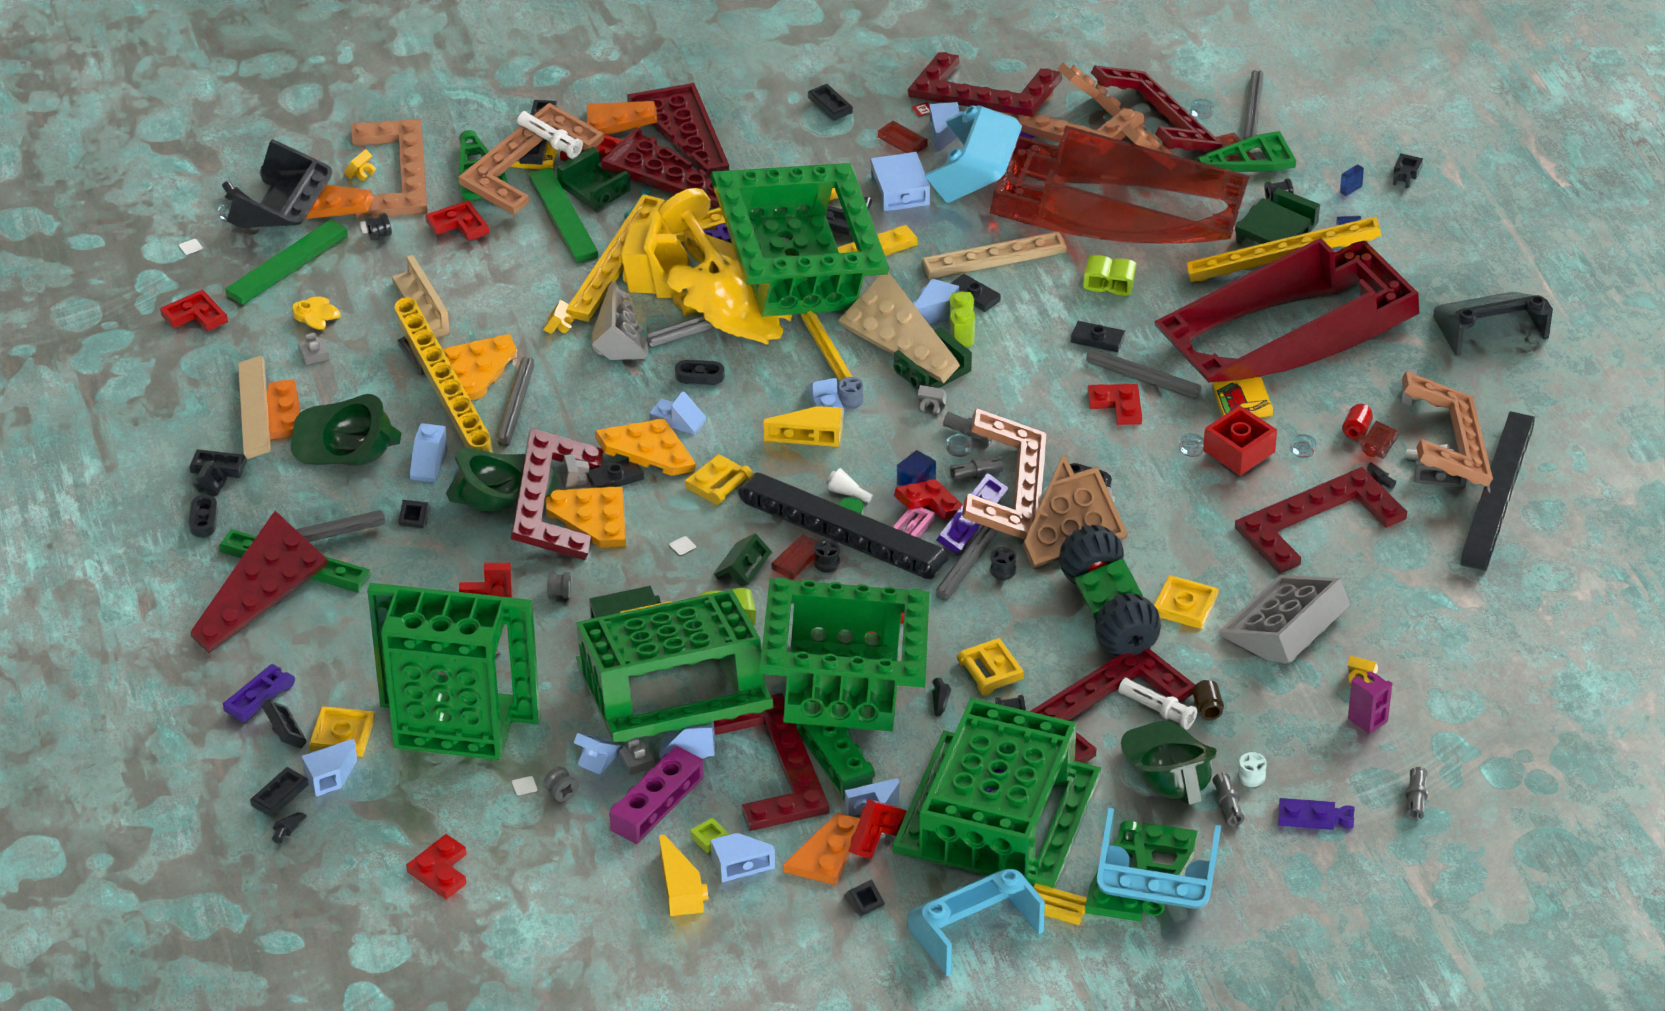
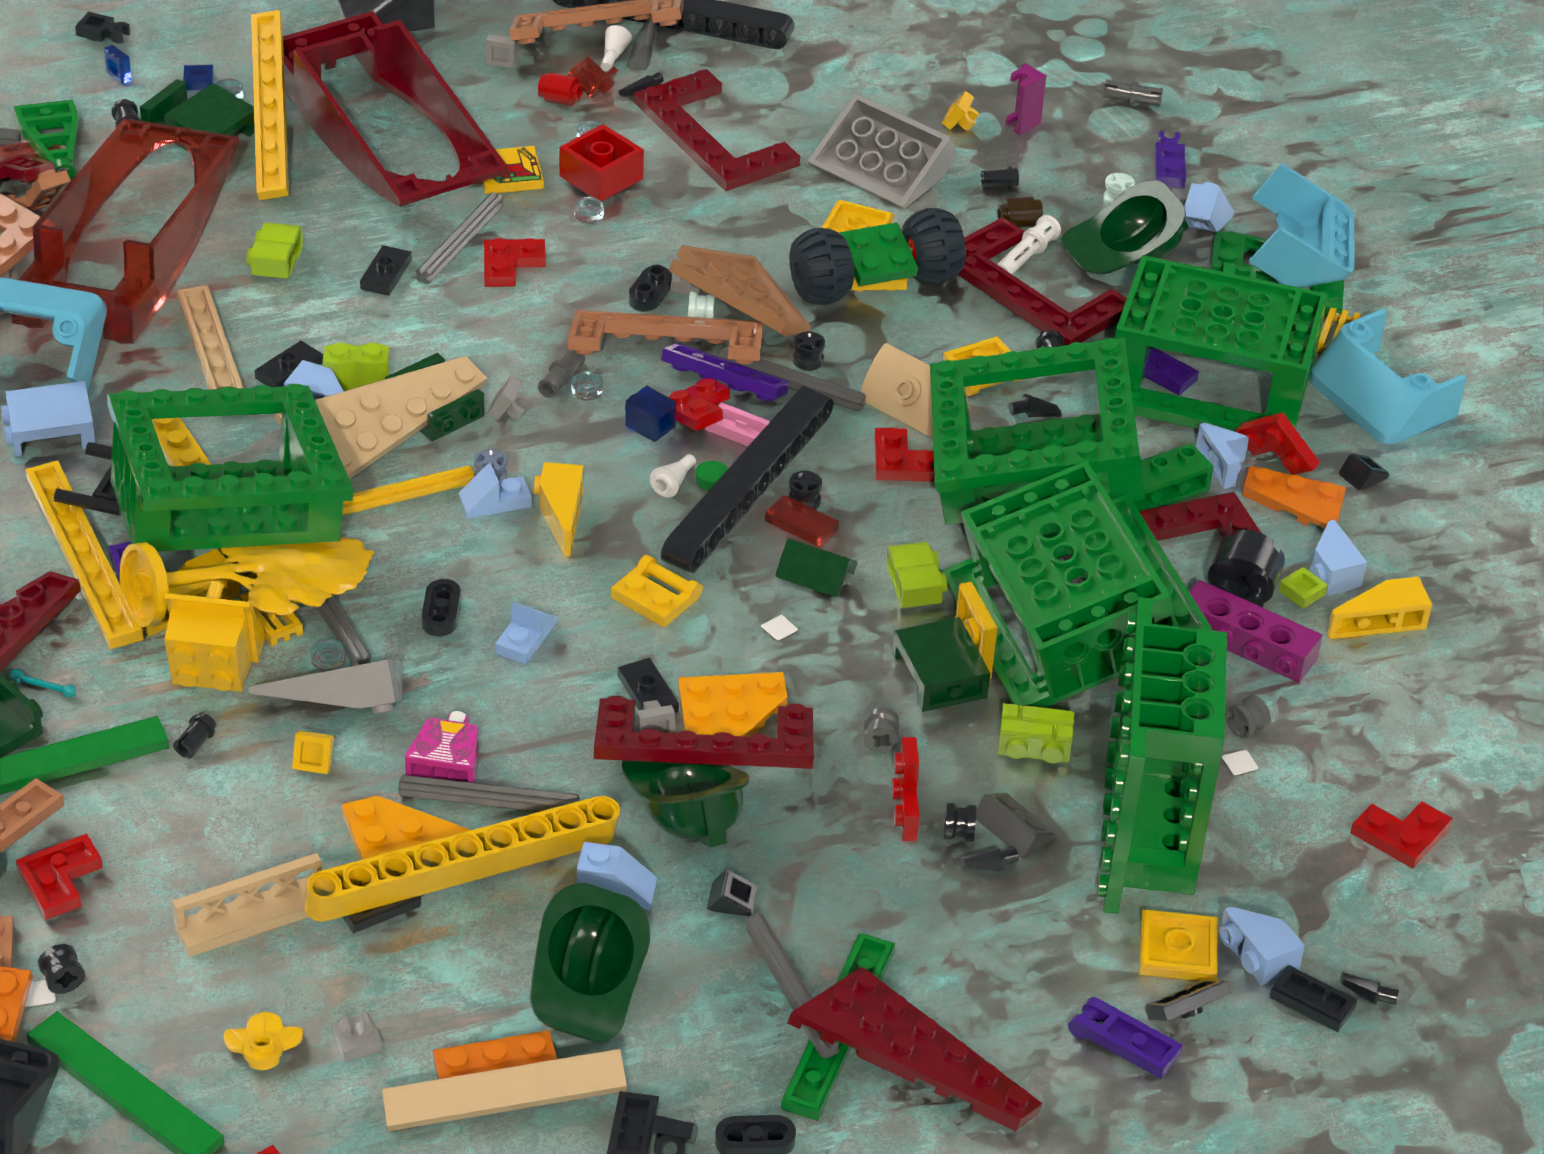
camera: 95 degrees left, 0 degrees up
yellow plate [566,194,665,322] -> none
light orange plate [595,418,696,476] -> none
dark grey pin [950,456,1003,482] -> none
none -> black pin [173,713,216,759]
none -> dark pink torso [405,711,478,783]
none -> tan shield [860,343,933,439]
none -> black pin [981,166,1019,190]
none -> lime brick [998,703,1075,763]
none -> light blue slope [1184,182,1235,232]
none -> black brick [1208,529,1285,608]

